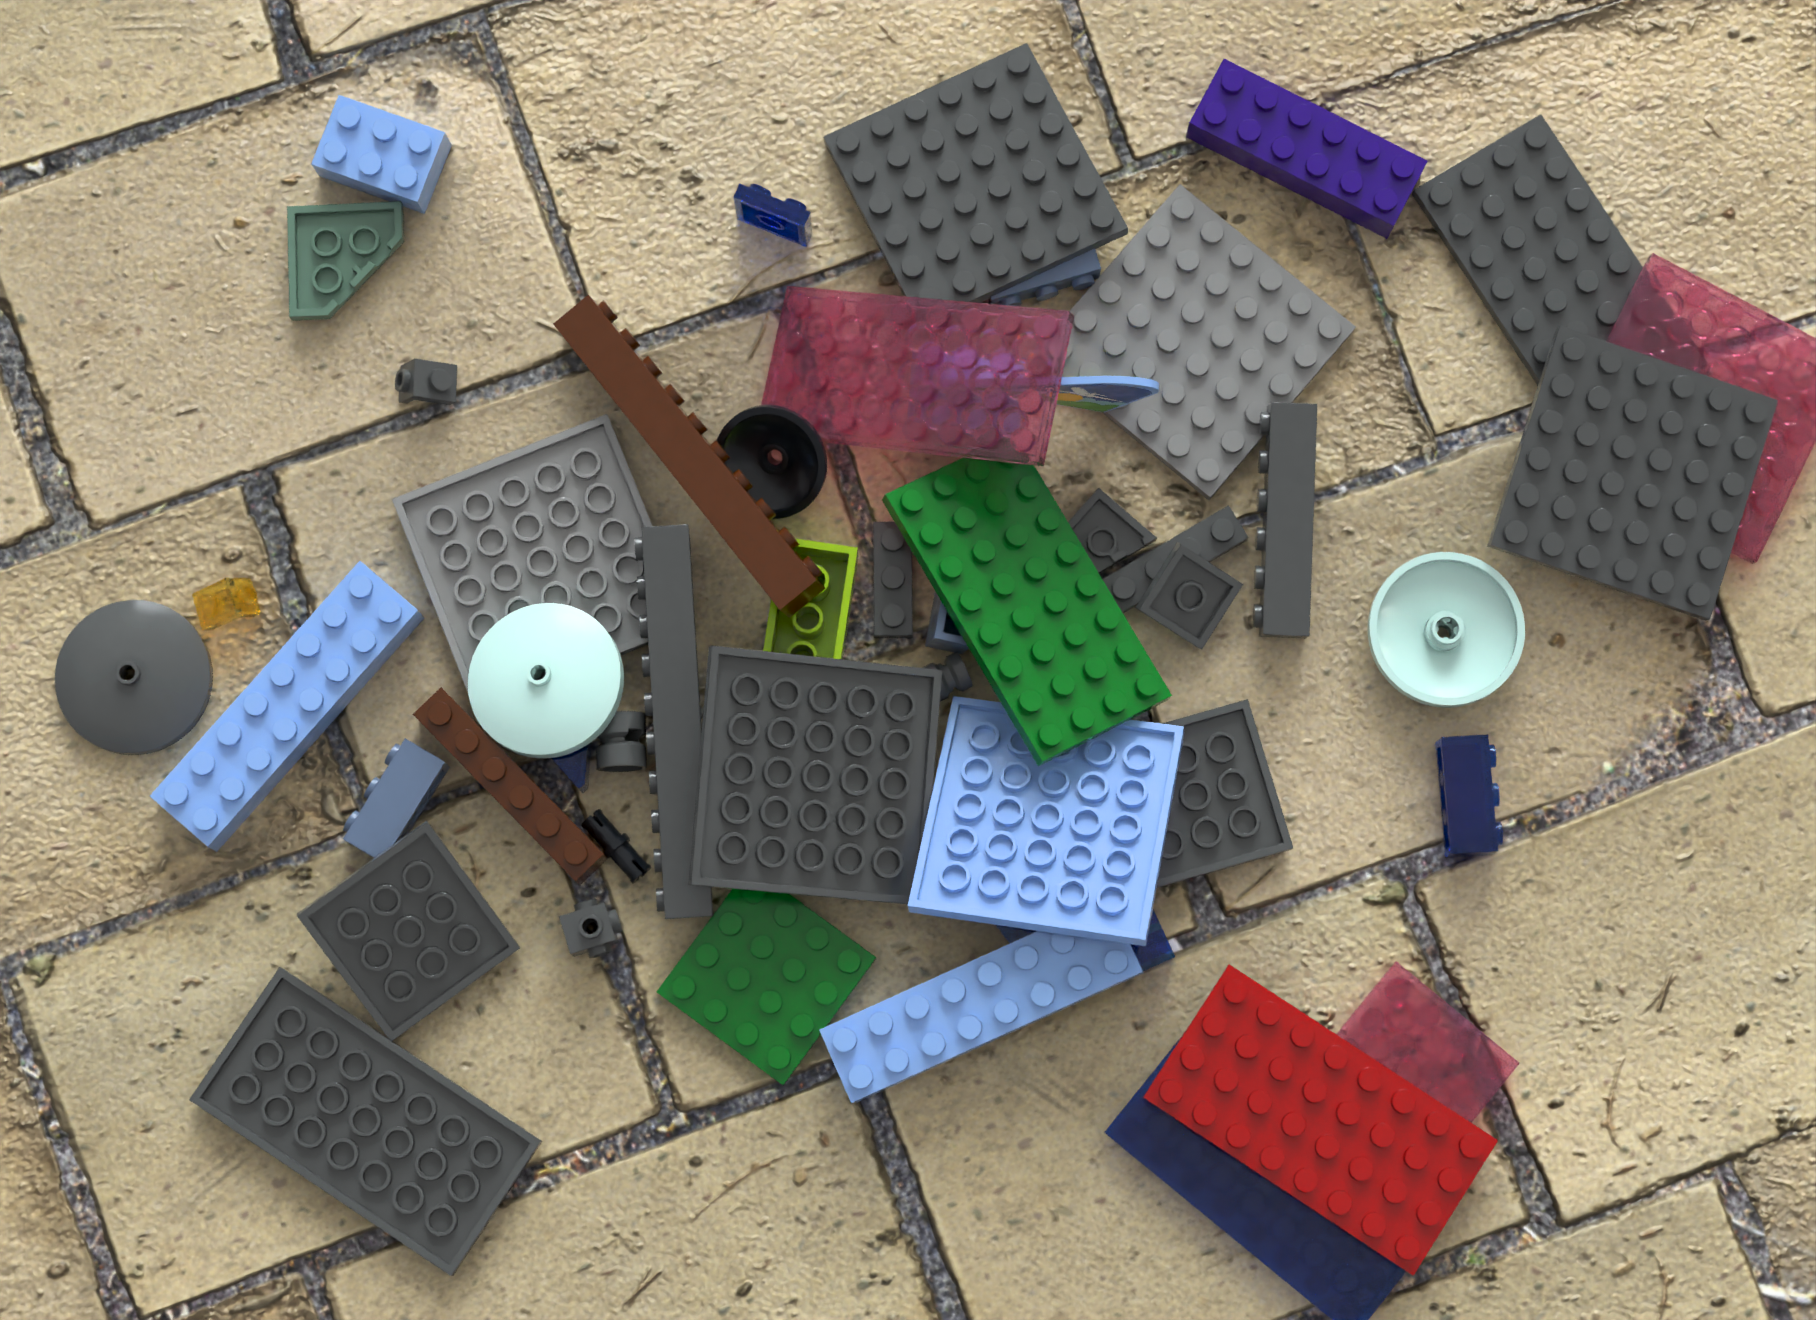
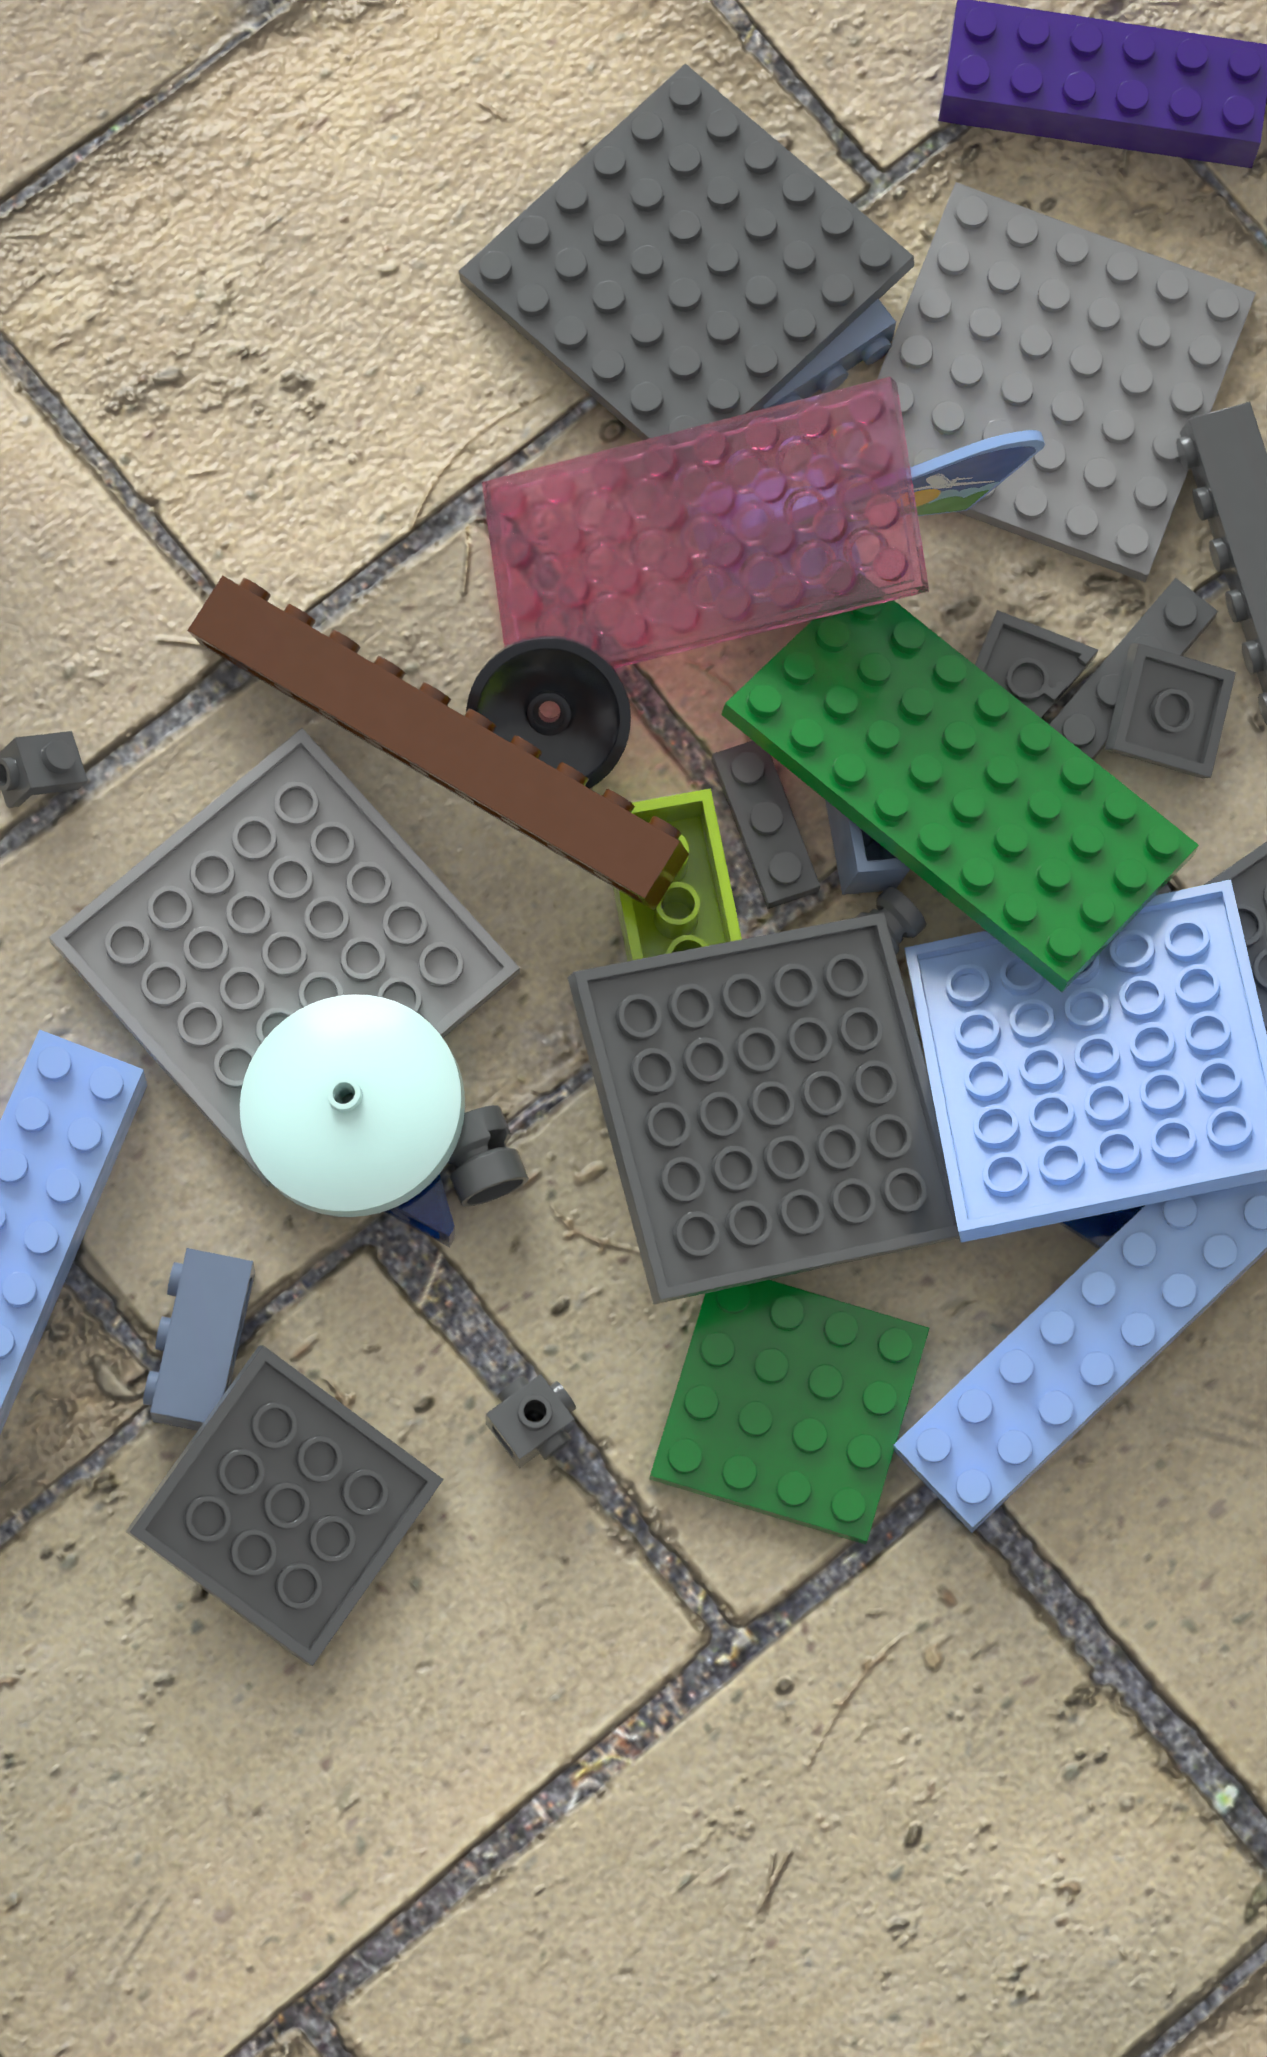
camera: 25 degrees left, 5 degrees down
dark grey plate [189,967,542,1276] -> none
reddish brown brick [413,687,607,886] -> none
black pin [581,809,651,884] -> none
dark grey brick [635,524,713,919] -> none
clear blue plate [733,183,812,247] -> none

